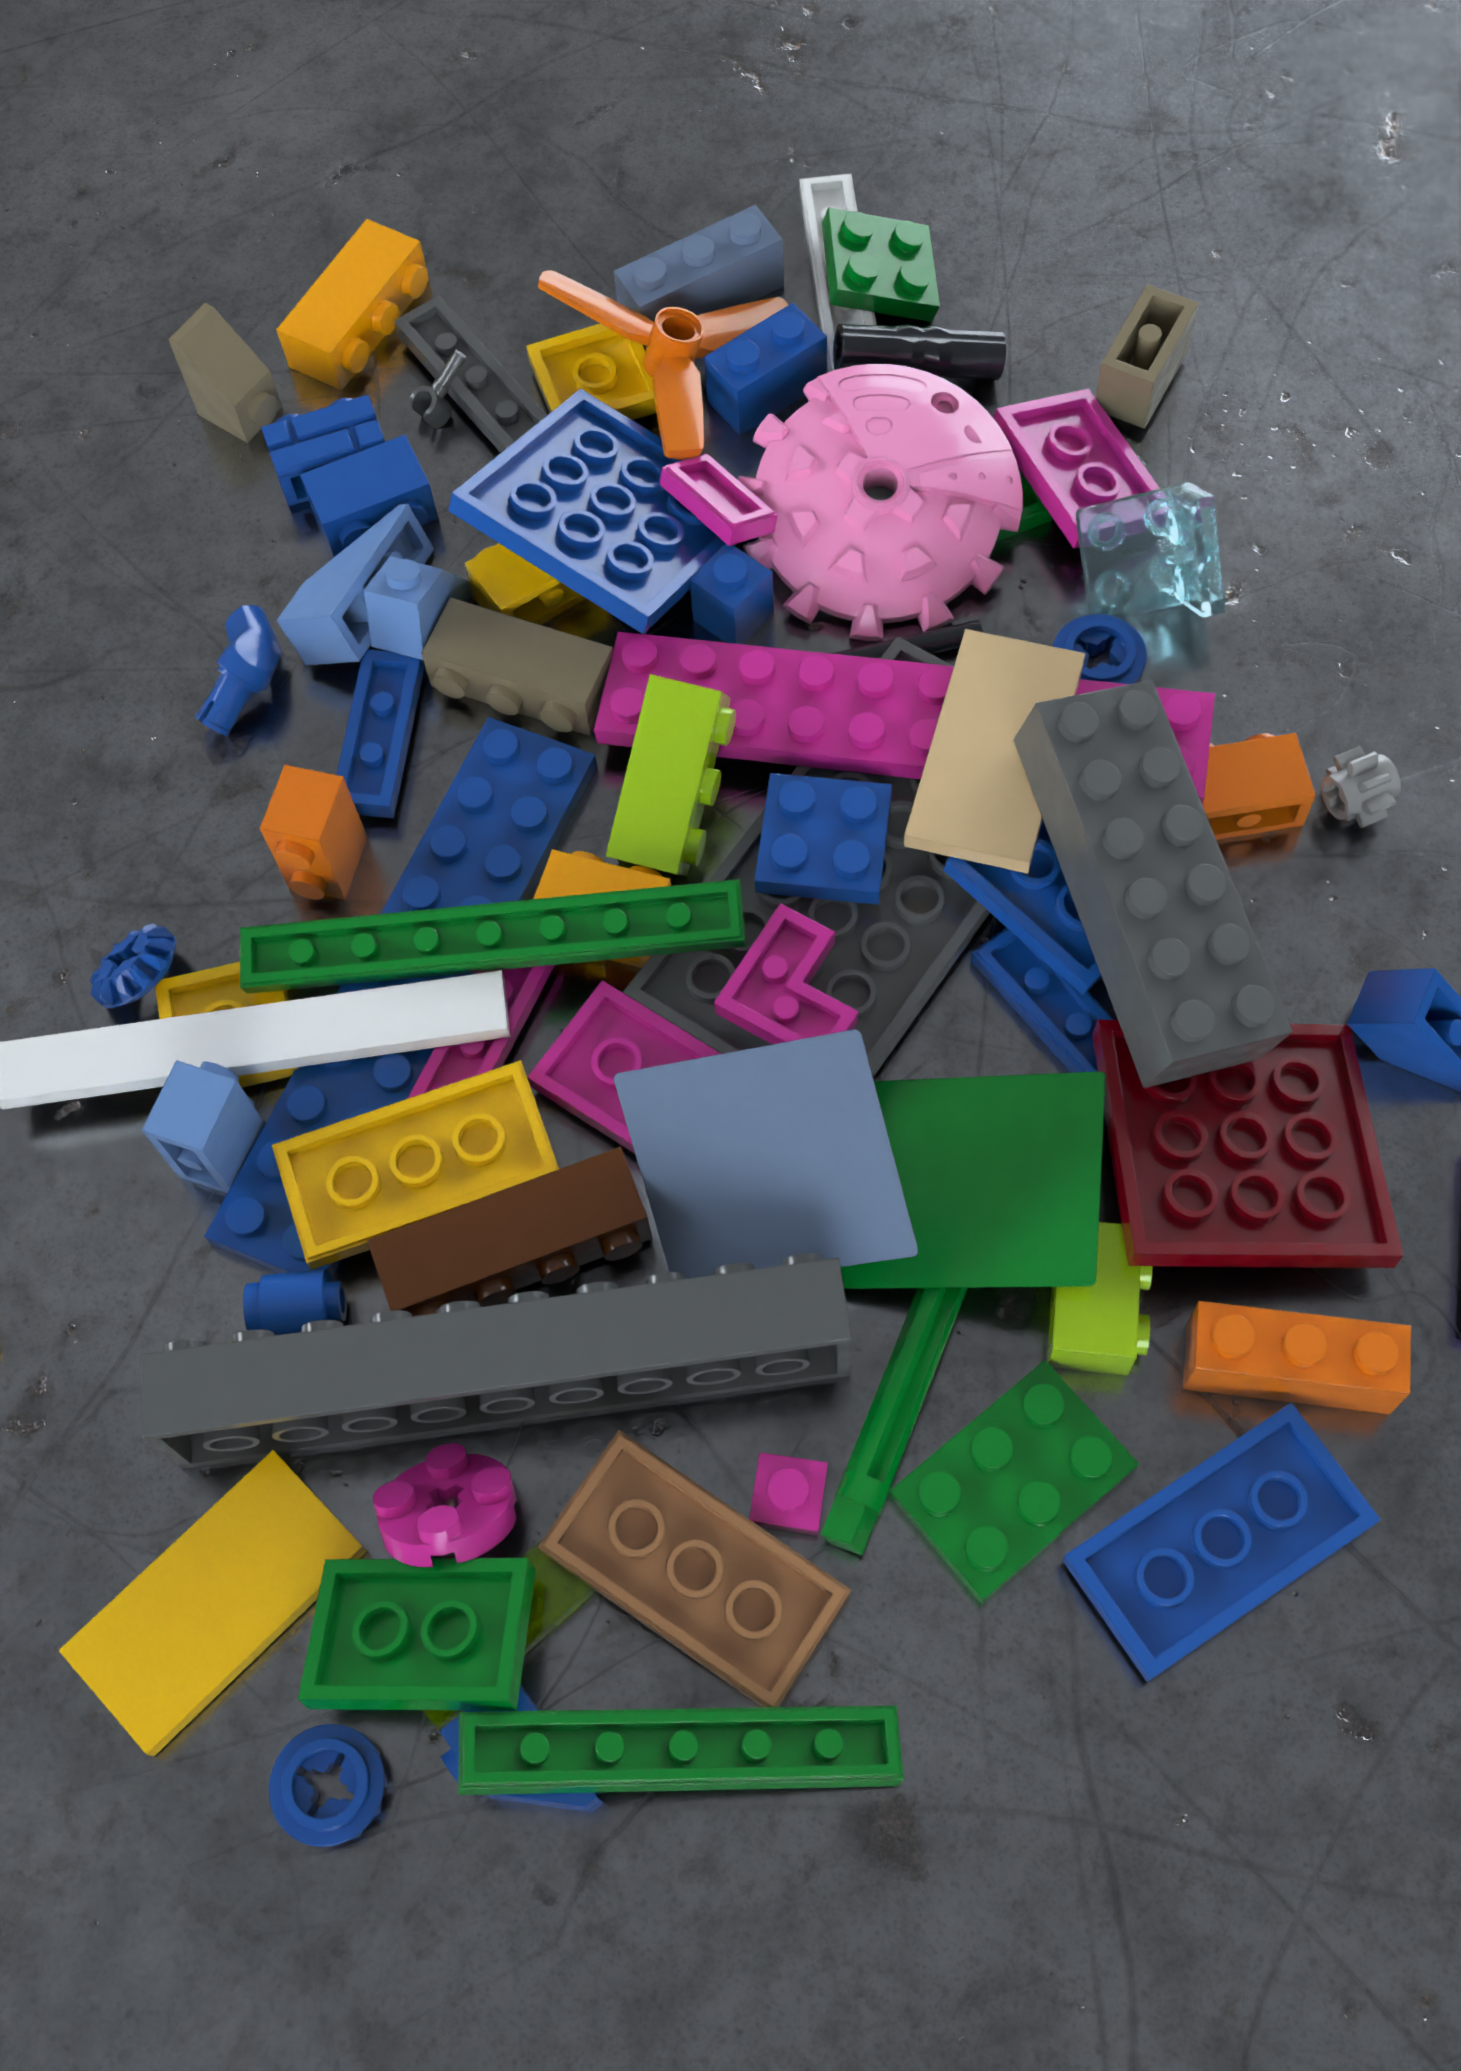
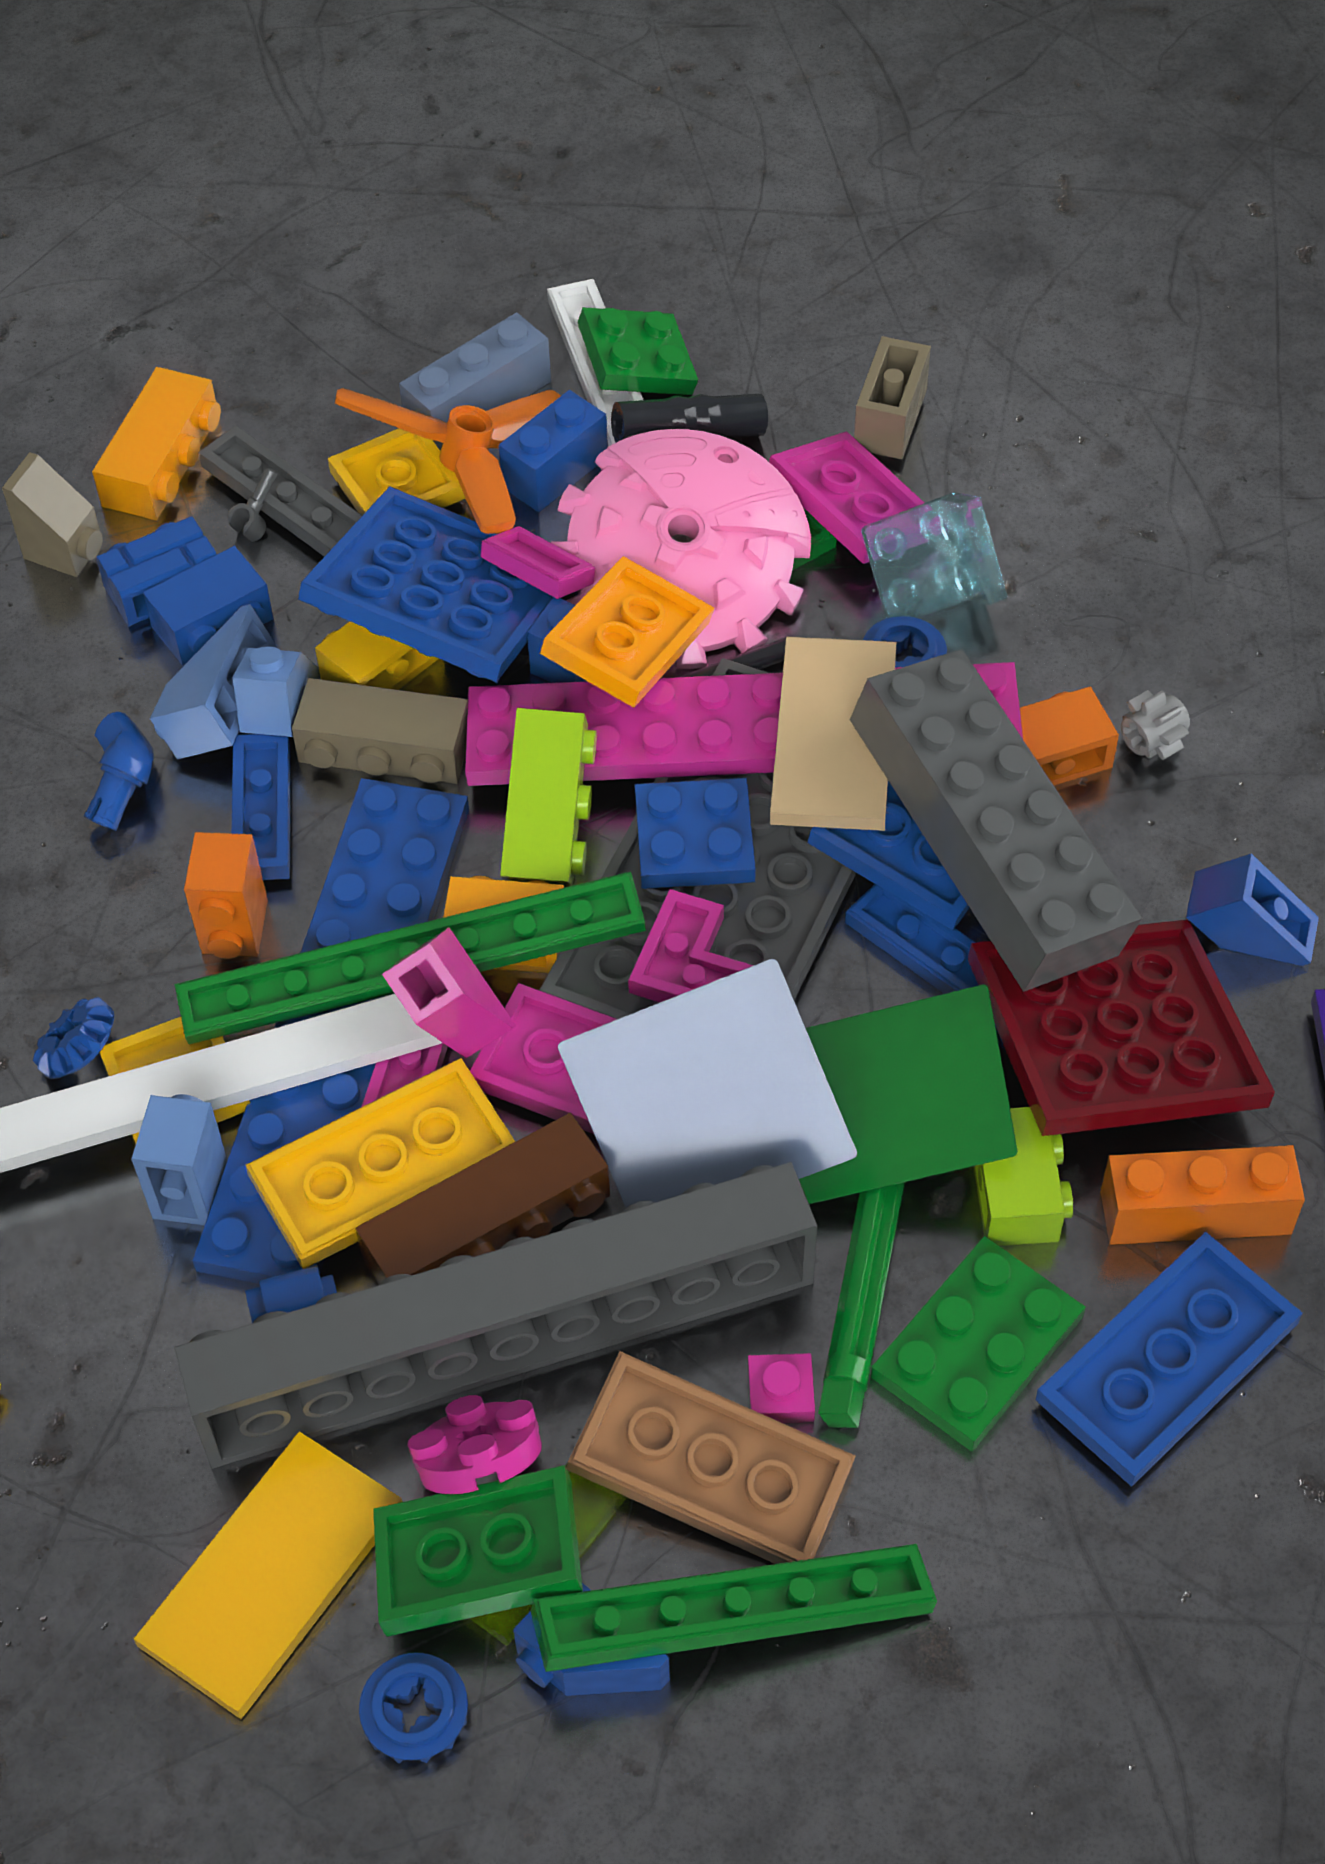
camera: 15 degrees left, 10 degrees down
none -> dark pink slope [382,928,516,1058]
none -> light orange plate [540,556,715,708]

